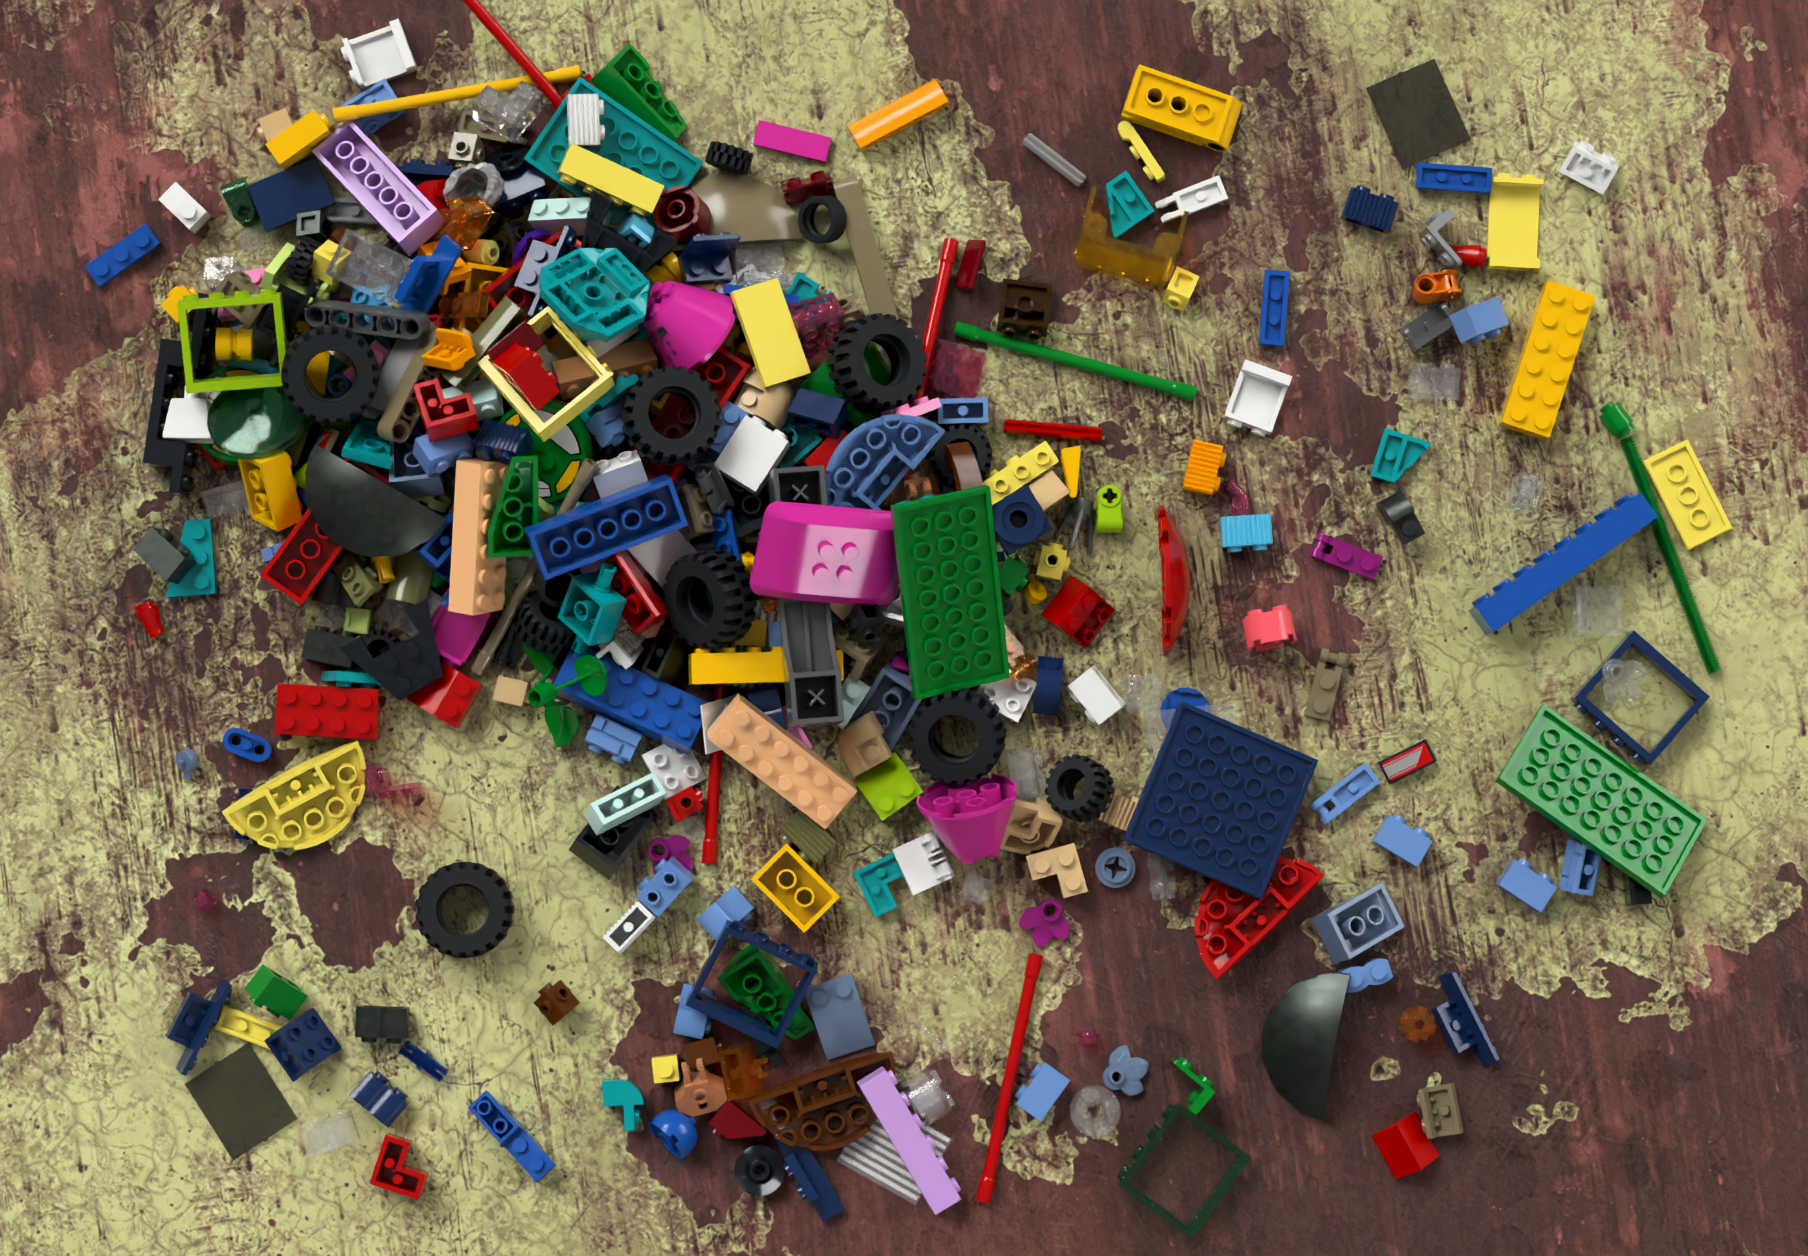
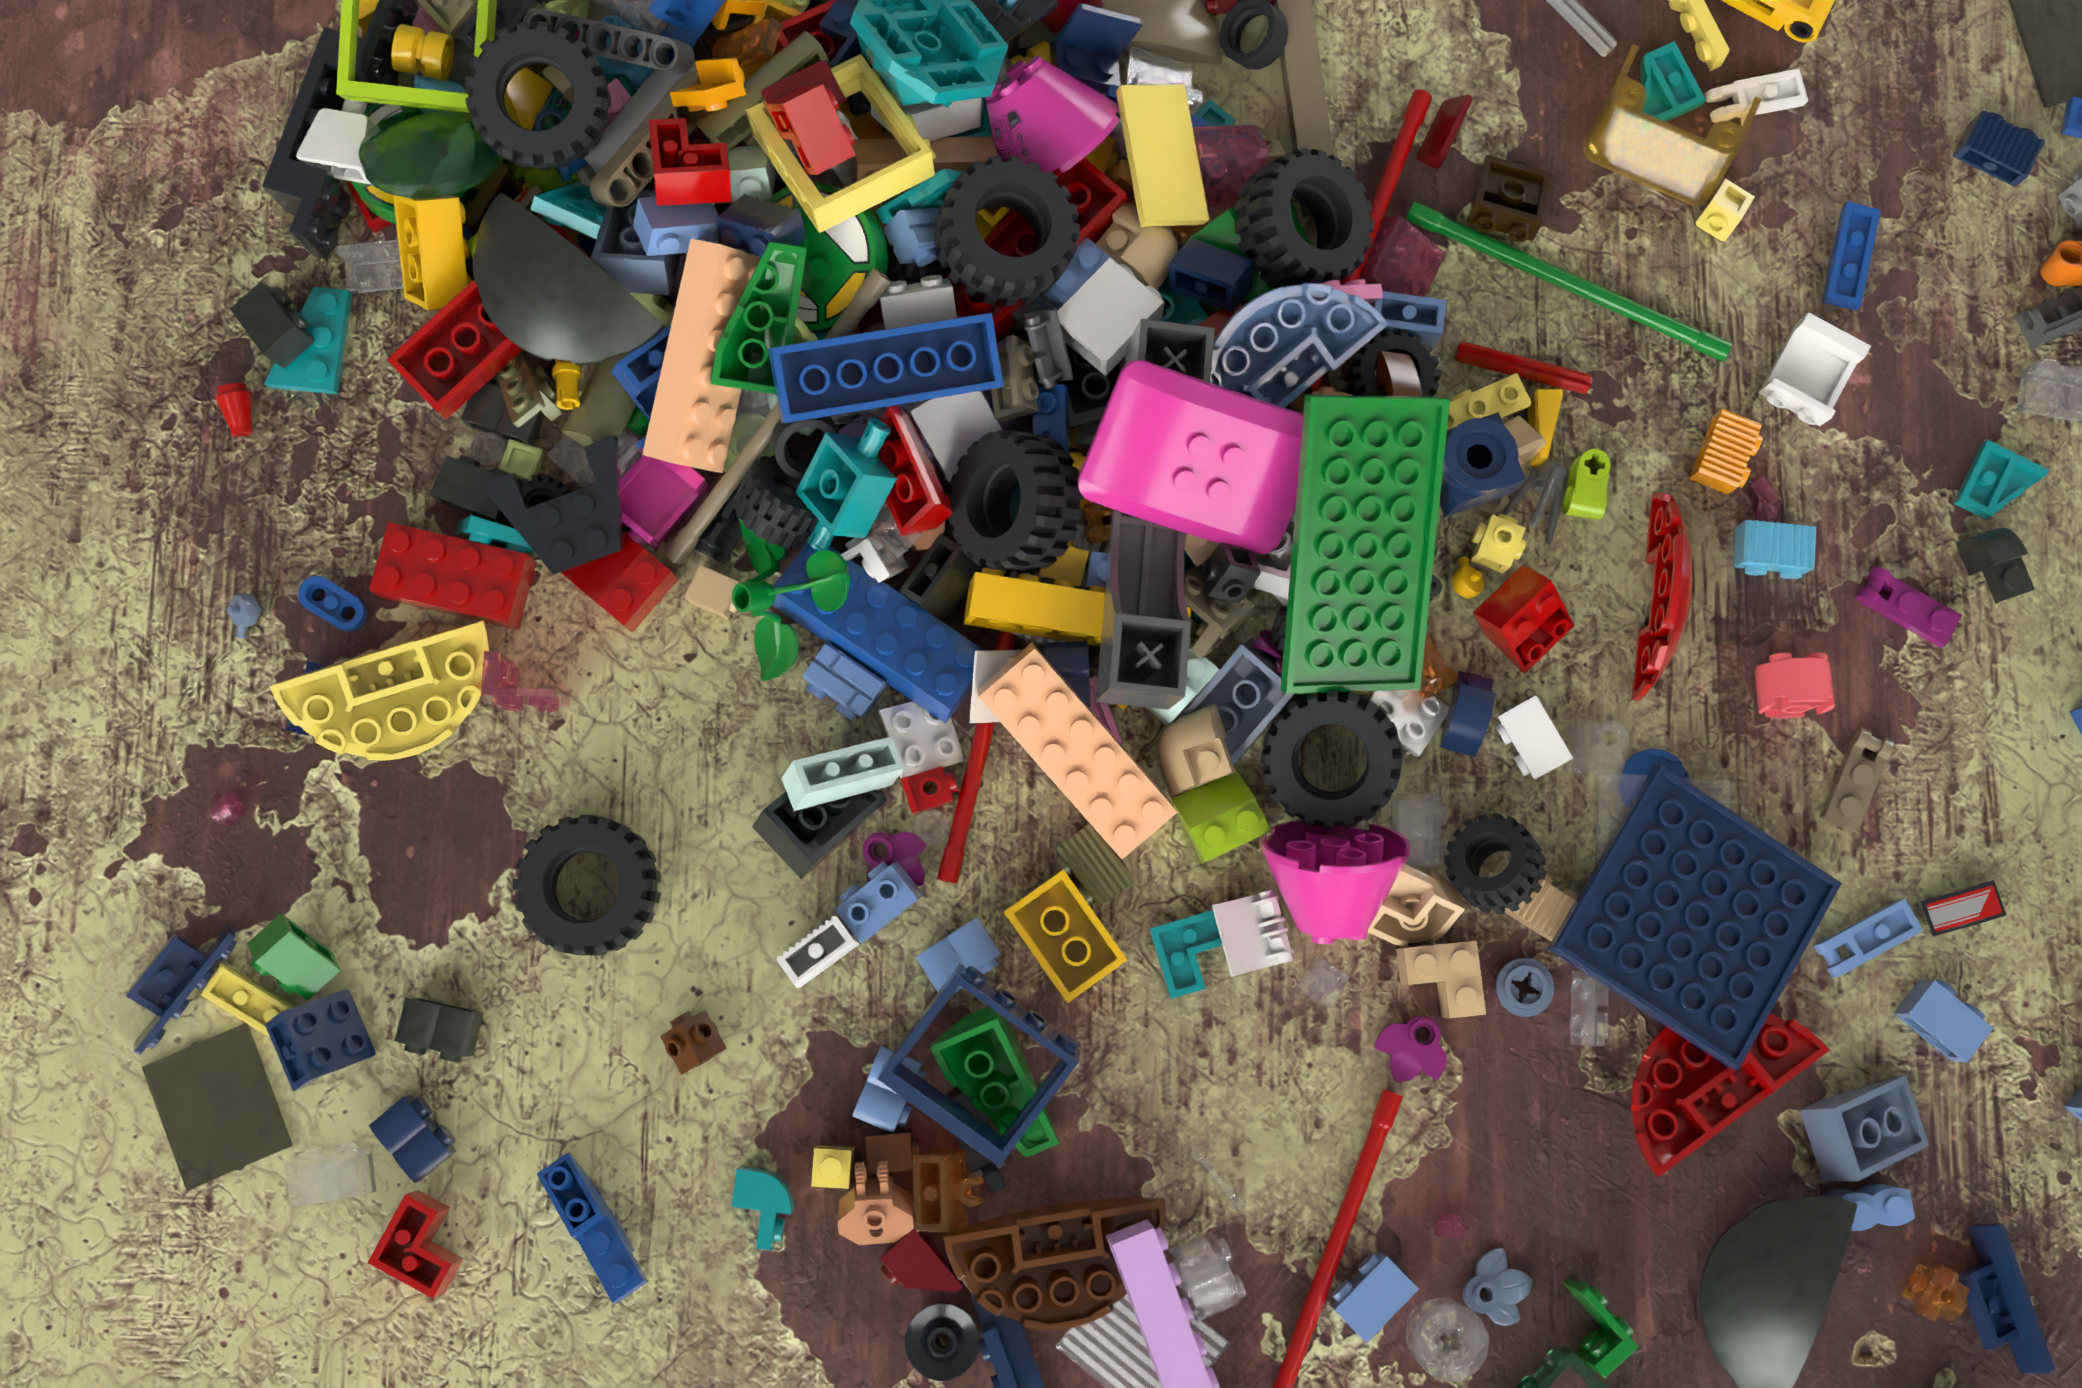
camera: 10 degrees right, 5 degrees down
clear blue pin [399,1040,449,1083] -> none
blue cylinder [648,1109,698,1159] -> none
sand blue slope [805,973,875,1060] -> none
green brick [999,556,1029,598] -> none

